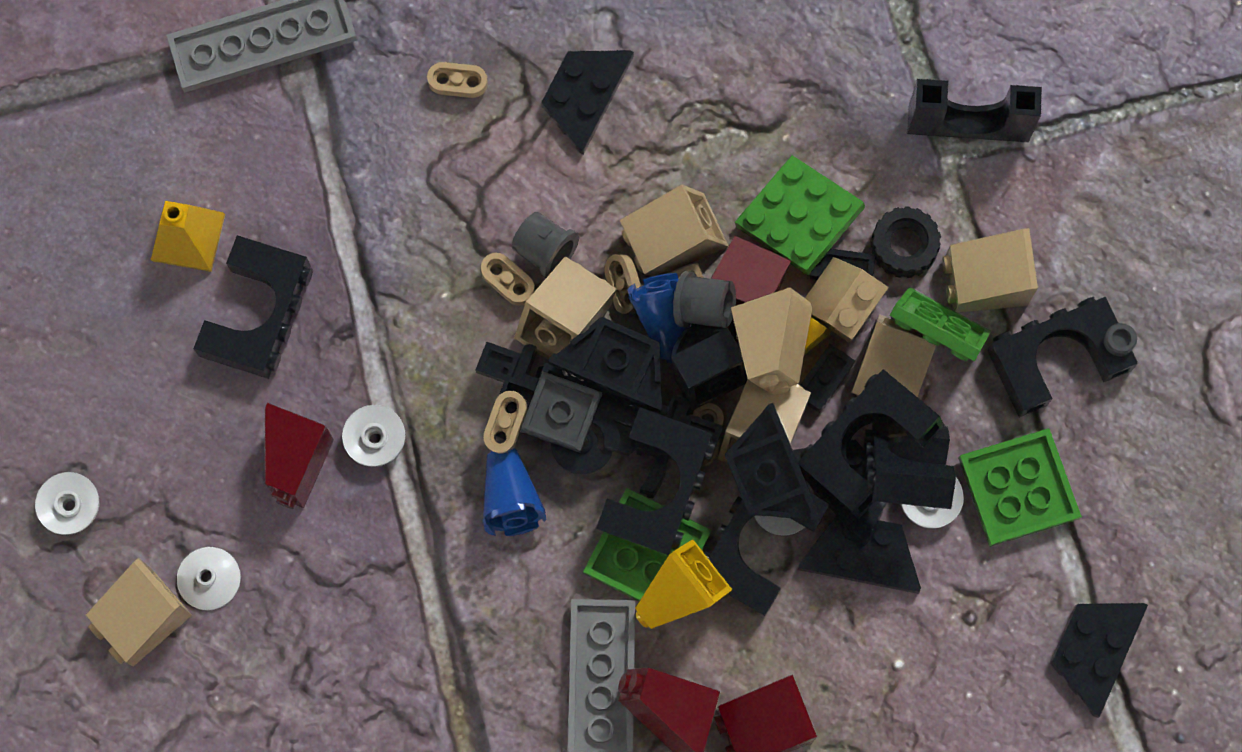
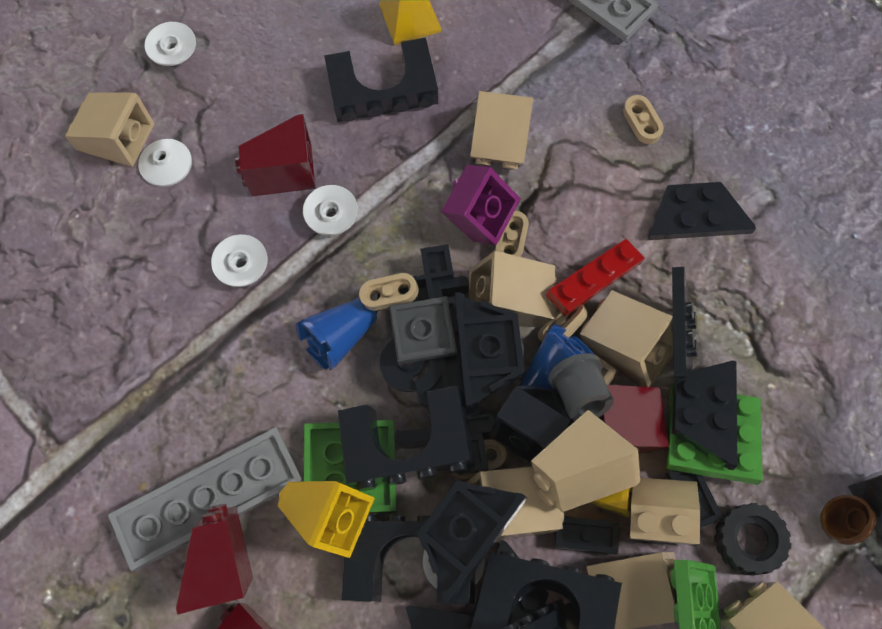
camera: 60 degrees right, 5 degrees down
dark grey piece [512,212,579,278] -> none
none -> white dish [211,234,268,287]
none -> magenta piece [441,165,521,246]
none -> tan slope [470,91,533,170]
none -> red plate [546,239,645,316]
none -> black wing [672,266,698,378]
none -> black wing [672,360,738,471]
none -> reddish brown piece [820,495,876,545]

